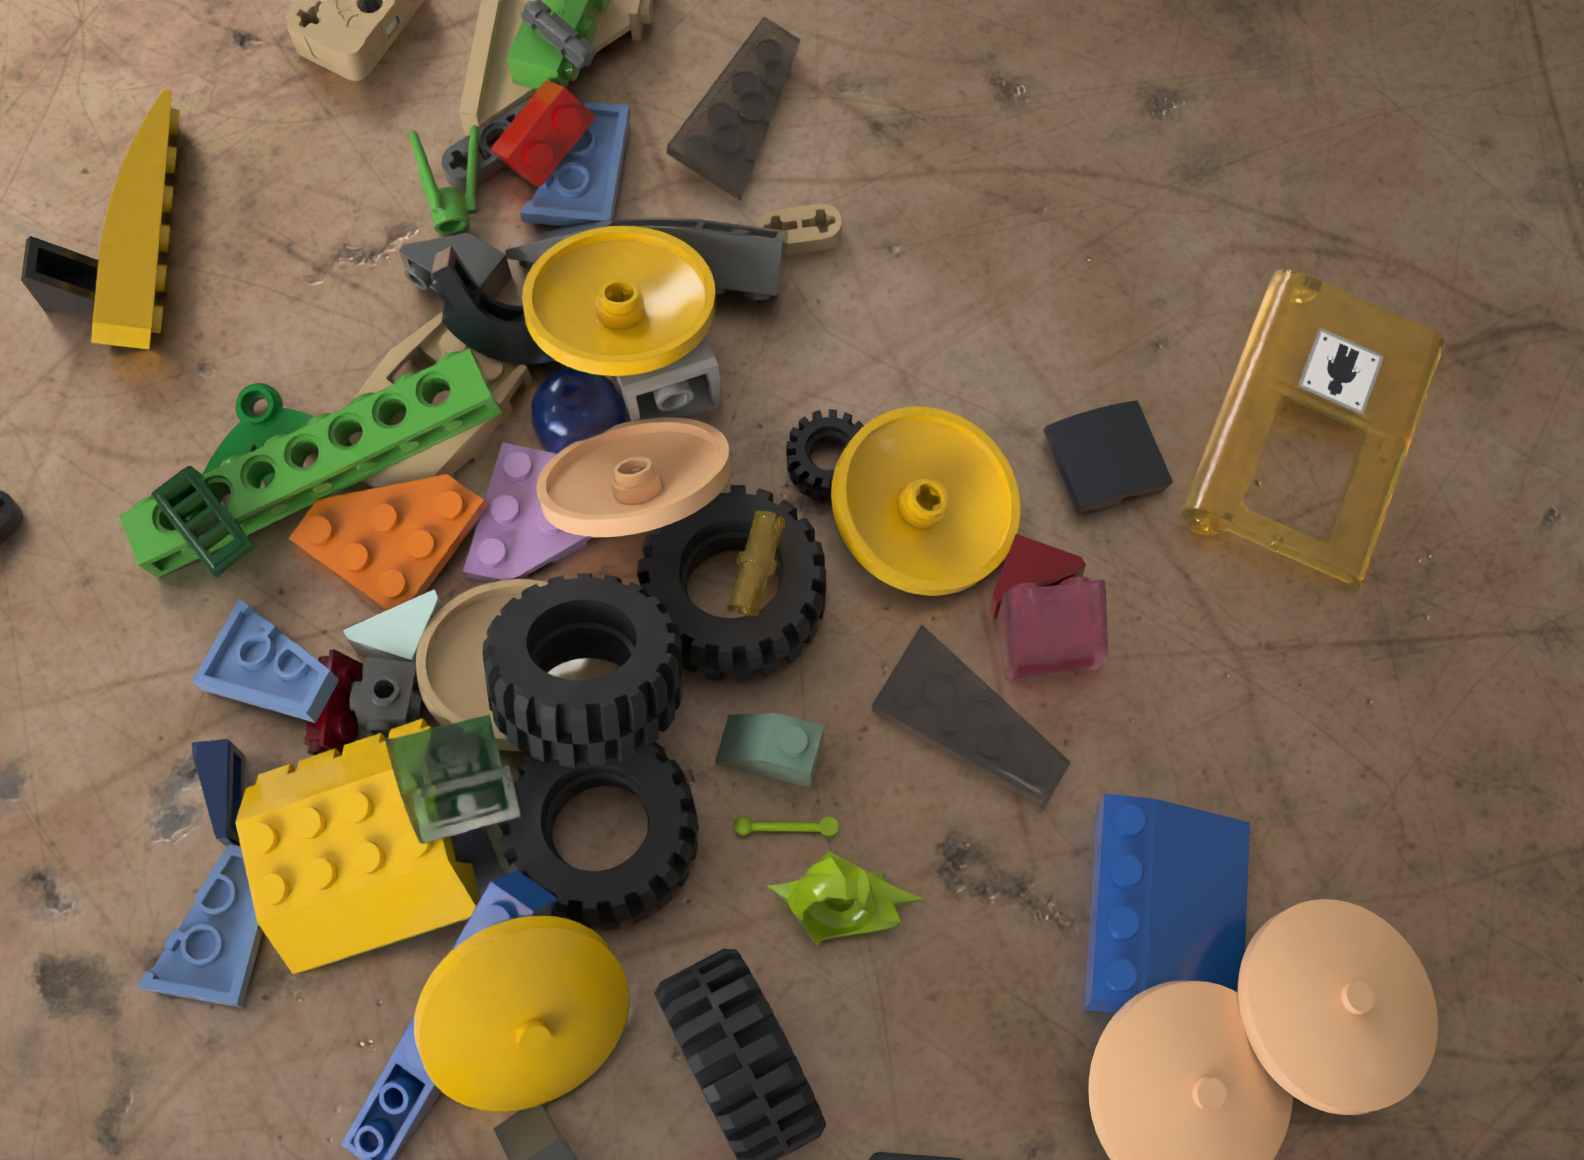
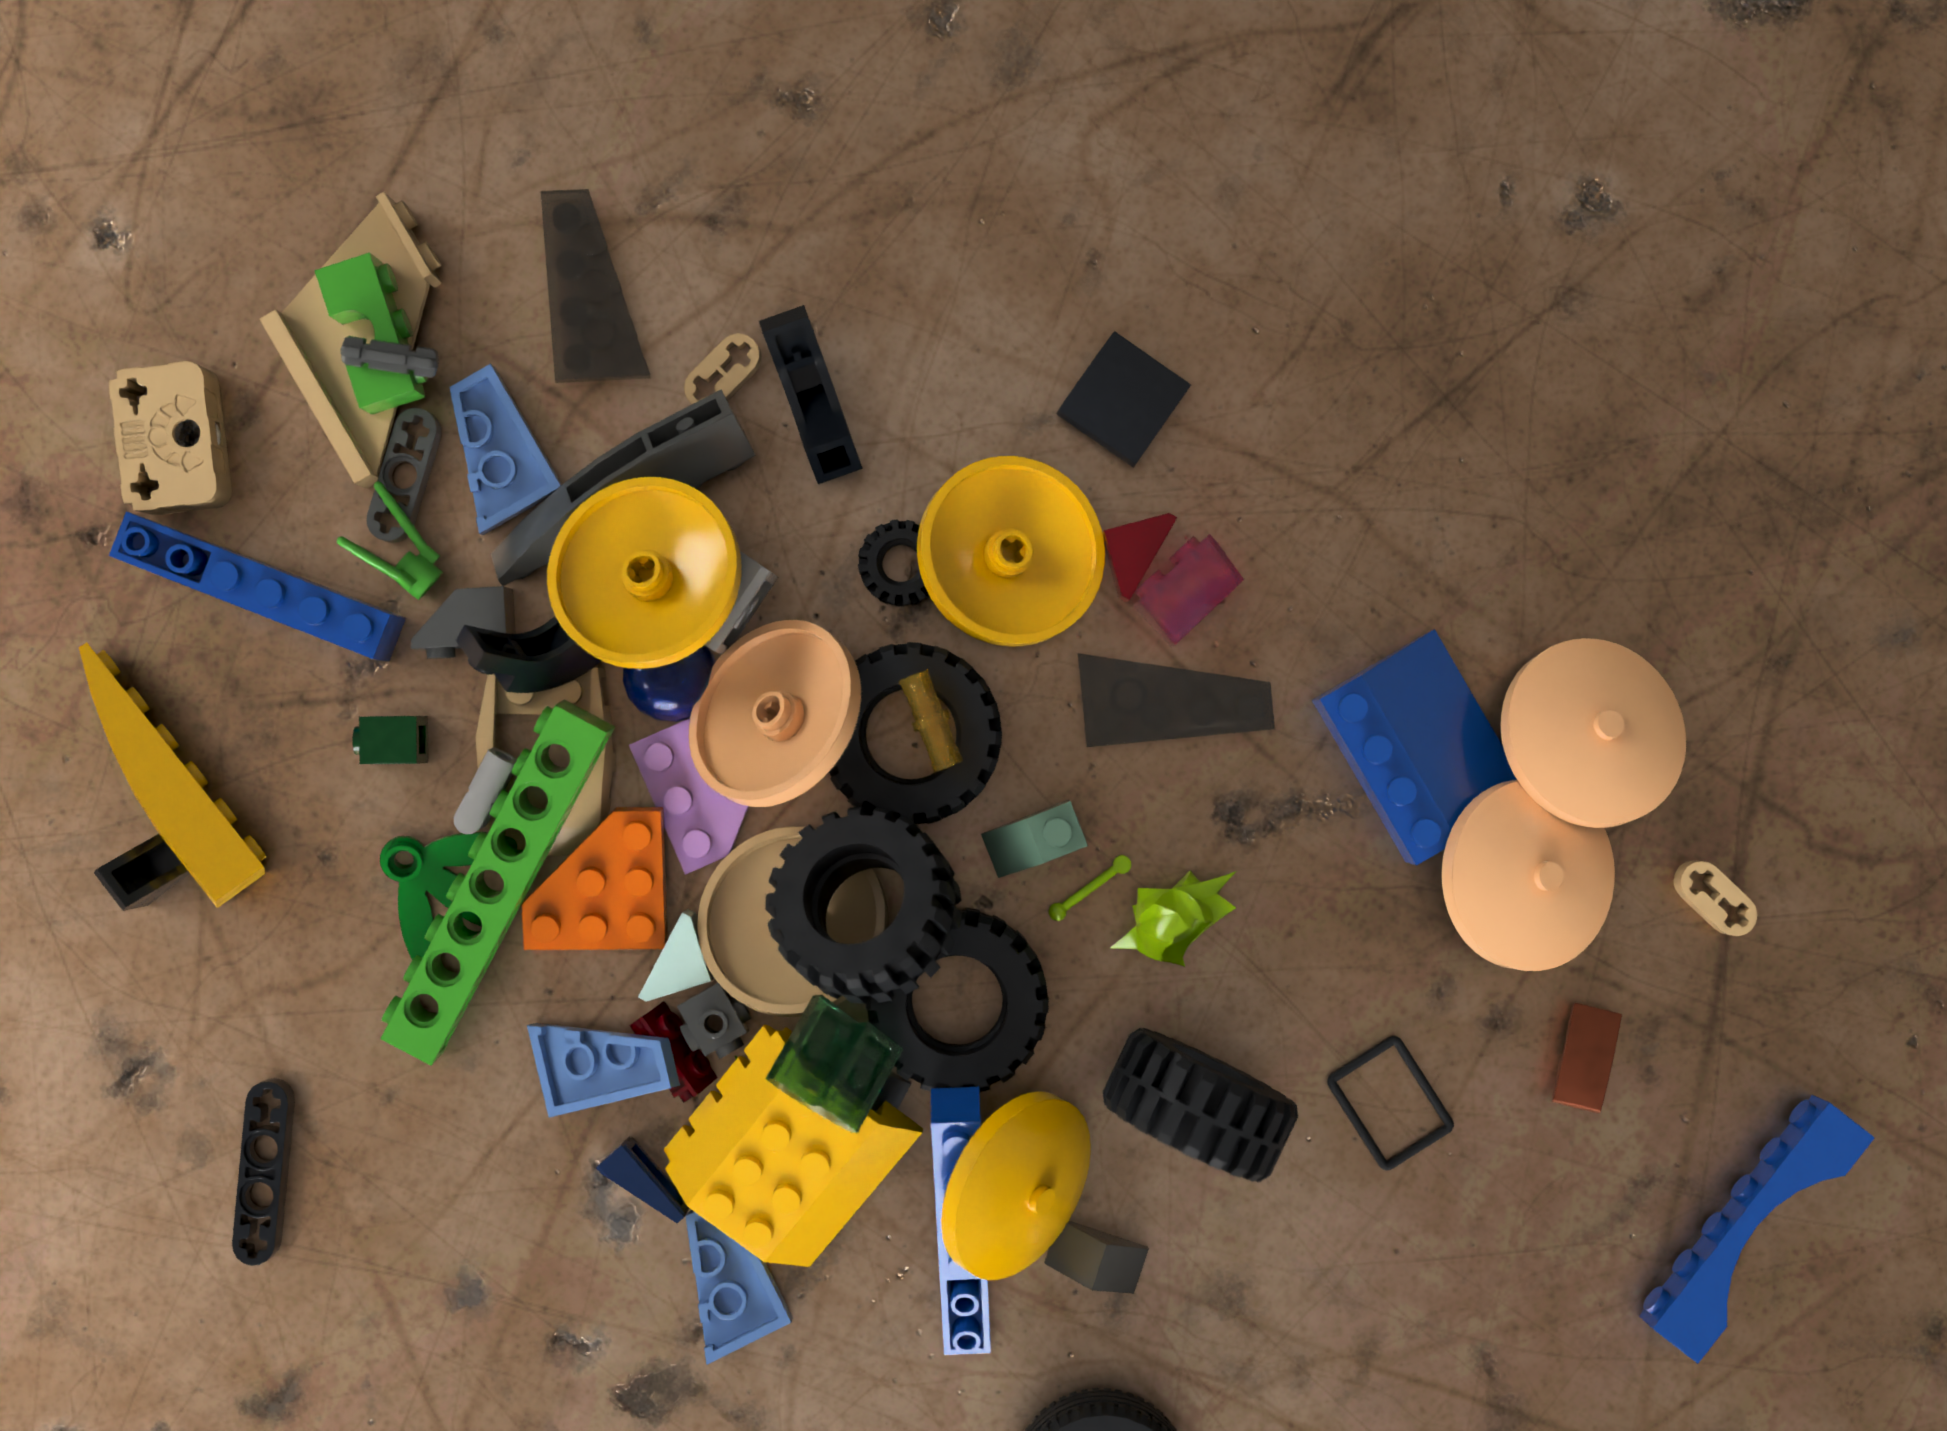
camera: 45 degrees left, 20 degrees up
dark green slope [151,466,256,578] -> none
red brick [490,80,596,187] -> none
clear yellow piece [1181,269,1445,589] -> none
none -> blue slope [109,511,406,661]
none -> dark green brick [352,716,428,764]
none -> light grey bar [454,747,517,835]
none -> black arch [759,305,863,484]

